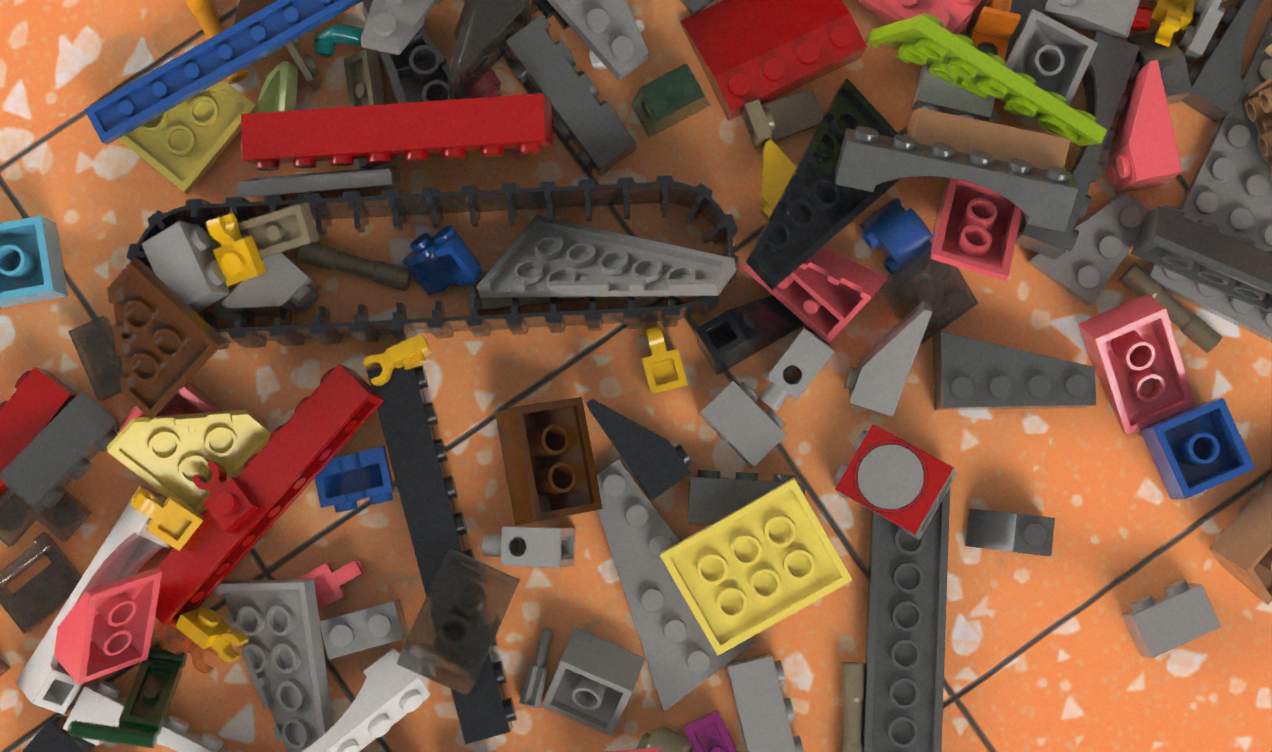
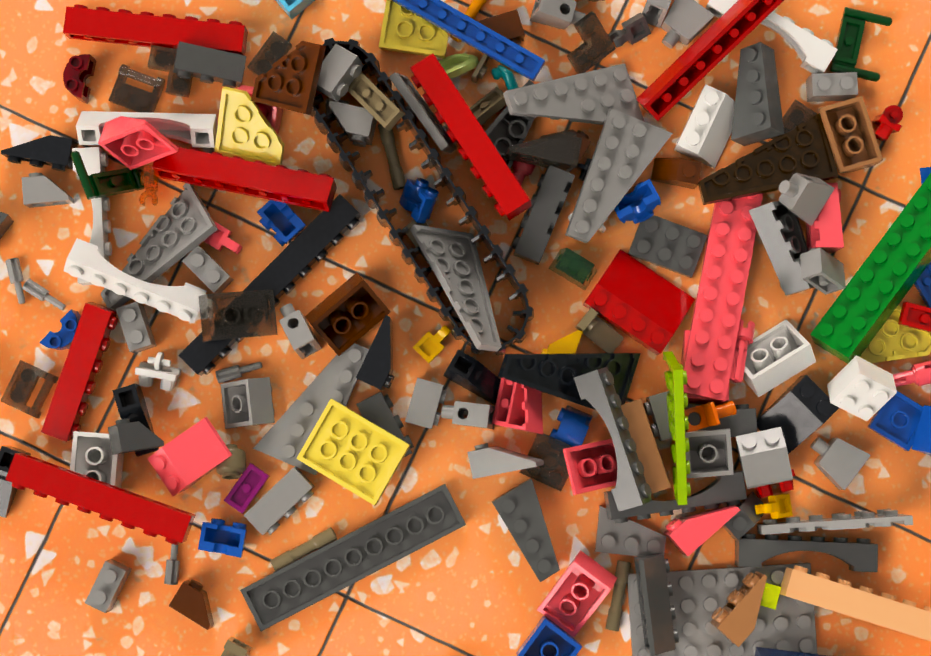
camera: 65 degrees right, 0 degrees up
yellow plate [130,486,203,551] -> none
yellow plate [175,606,249,662] -> none
red plate [193,461,259,533] -> none
yellow plate [206,213,266,287] -> none
yellow plate [363,333,432,386] -> none
panel [835,424,957,540] -> none
dark grey slope [965,509,1055,556] -> none

